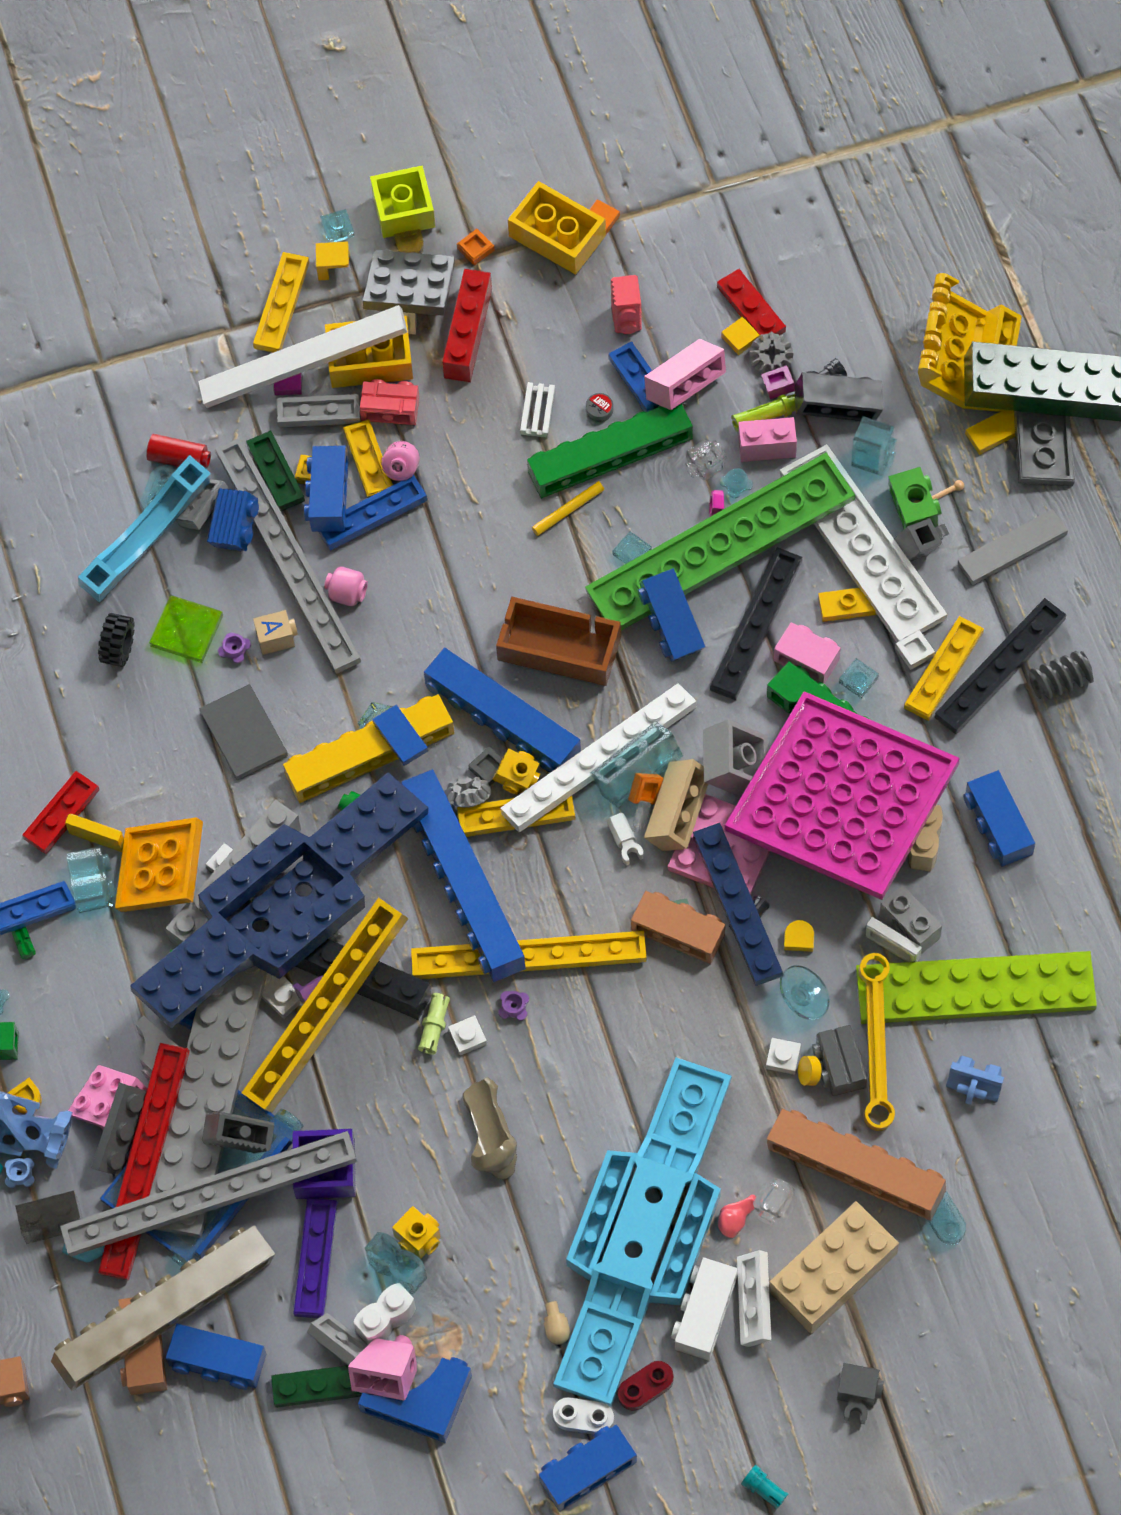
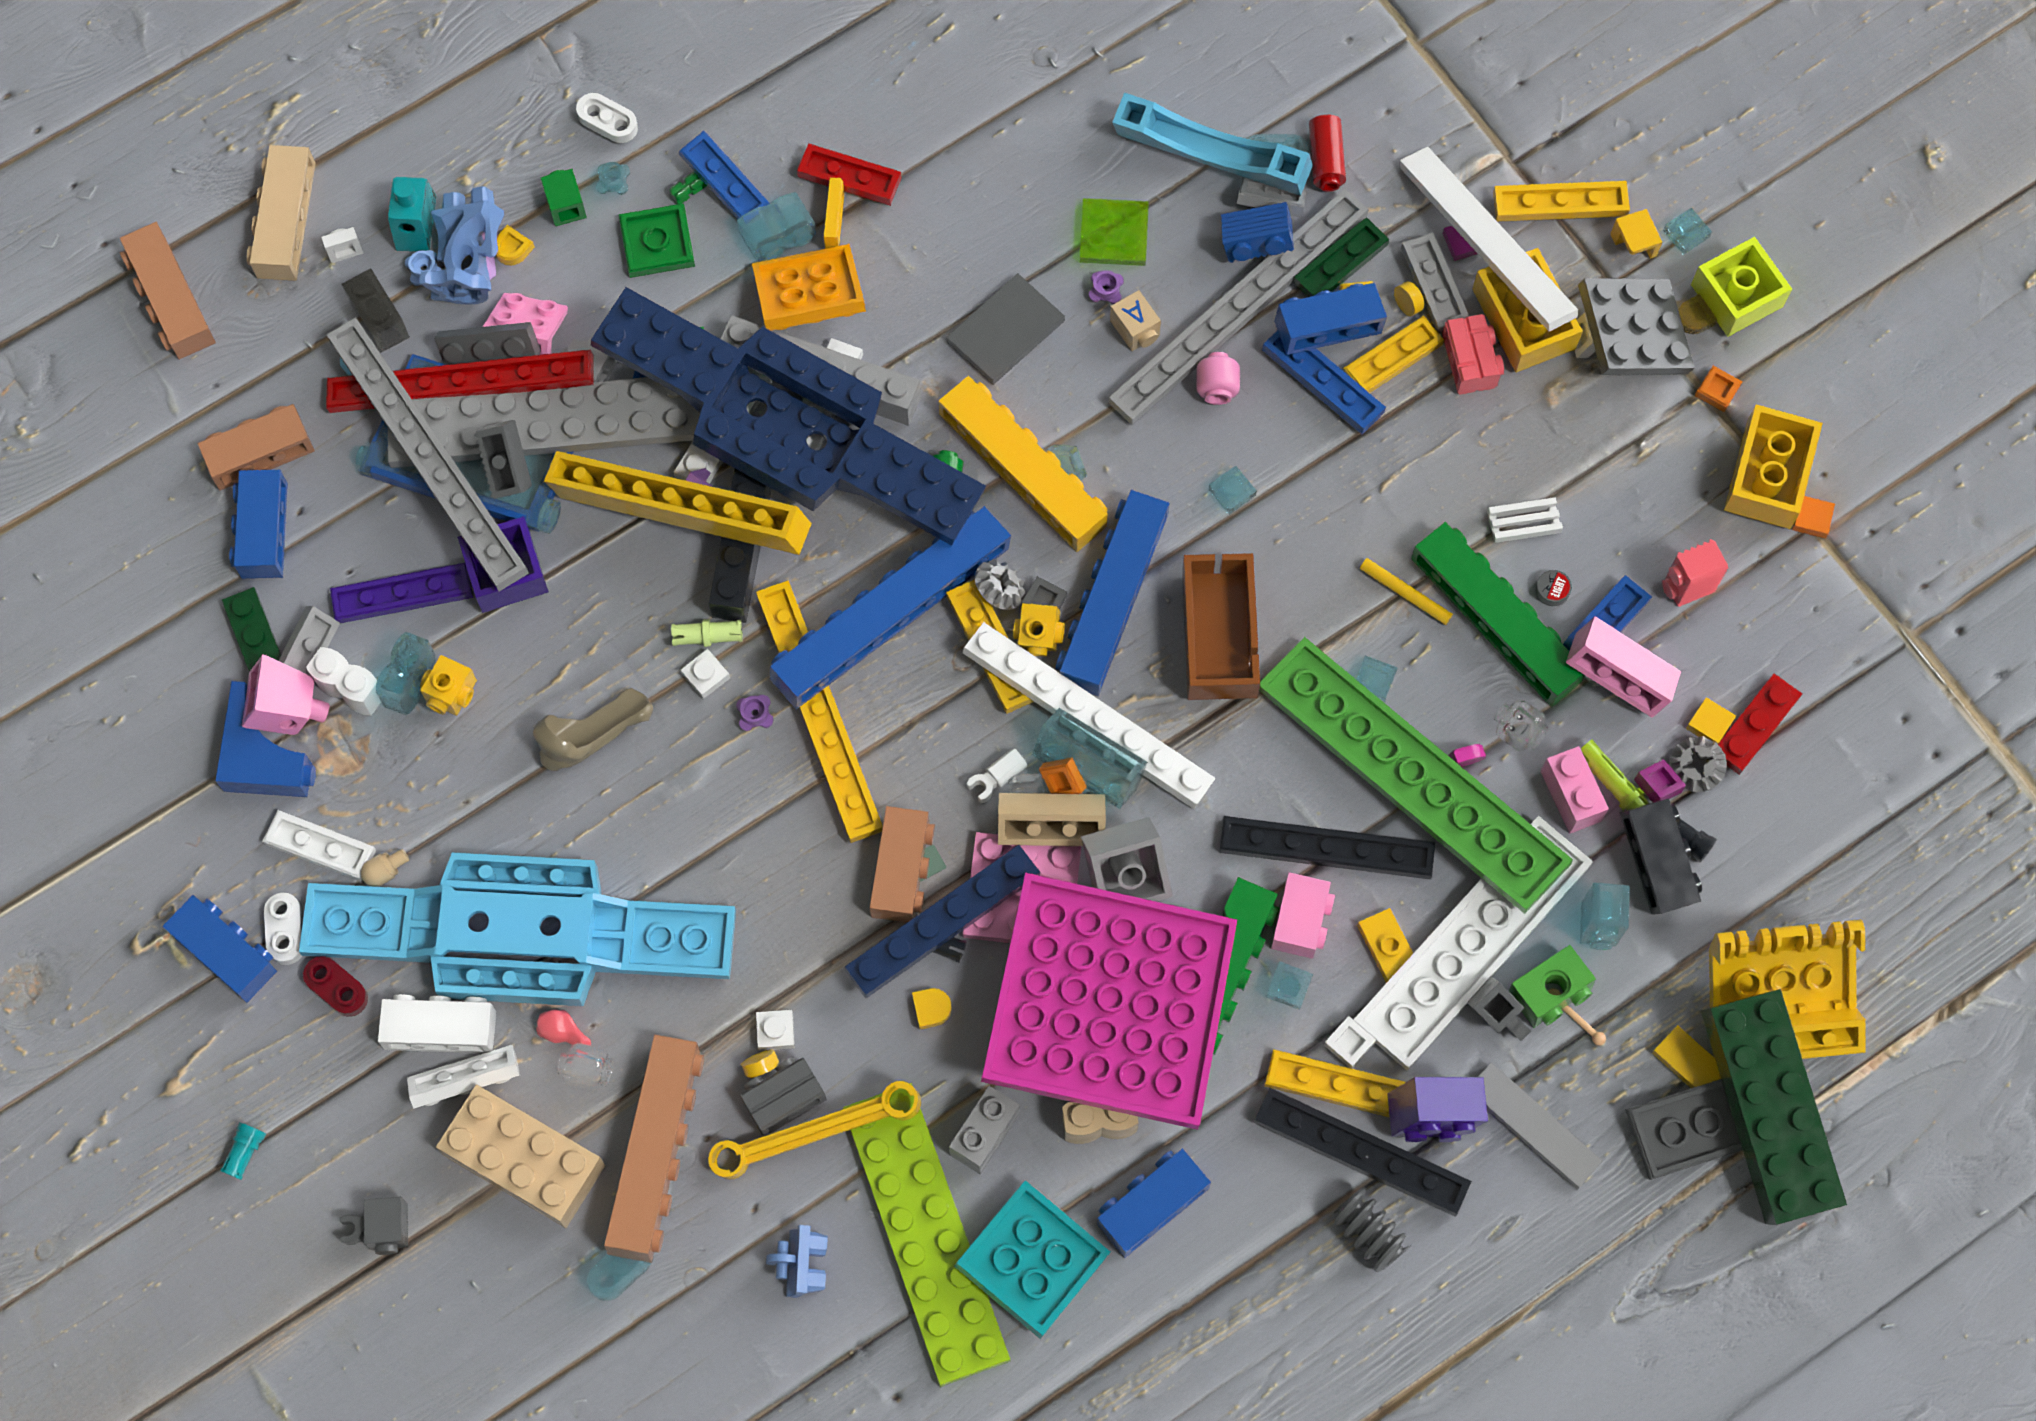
camera: 70 degrees right, 5 degrees up
brick [51,1225,275,1391] -> none
black tyre [98,613,135,667] -> none
blue tile [372,704,428,766] -> none
bright pink head [381,441,420,481] -> none
red brick [442,269,492,383] -> none
blue brick [638,568,706,662] -> none
clear light blue plate [720,468,753,498] -> none
clear light blue dish [779,965,830,1020] -> none
white tile [866,917,922,962] -> none
none -> white tile [262,810,376,882]
none -> green tile [619,203,695,278]
none -> teal plate [954,1180,1111,1339]
none -> clear light blue plate [1208,466,1257,515]
none -> brick [1387,1077,1488,1142]
none -> yellow tile [1394,281,1424,317]

